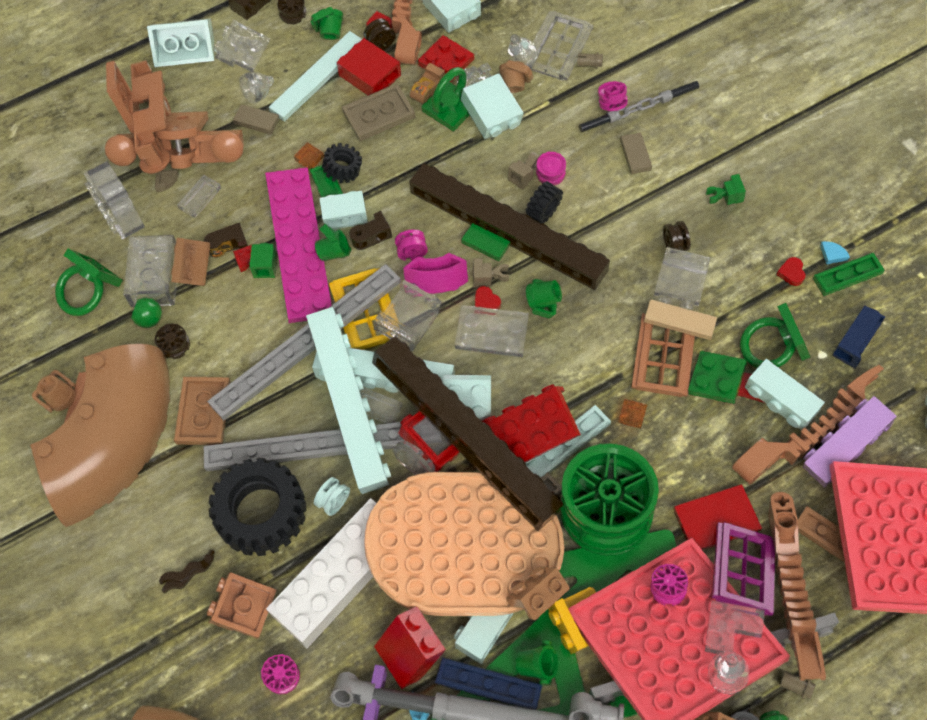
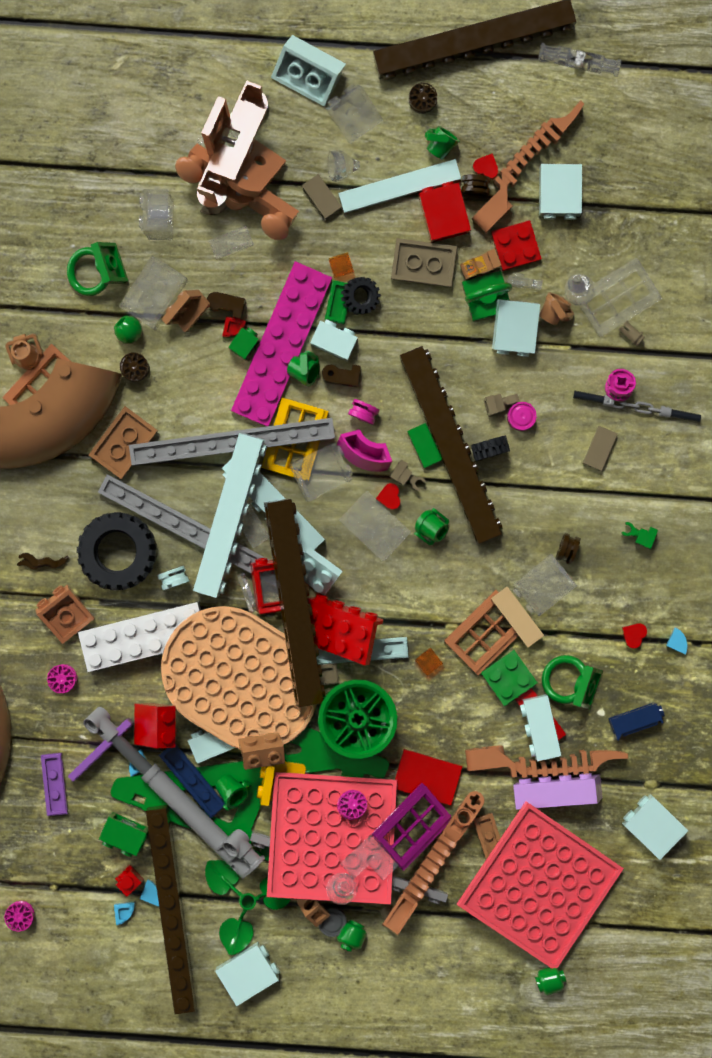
camera: 30 degrees right, 25 degrees up
green tile [813,252,885,297] -> none

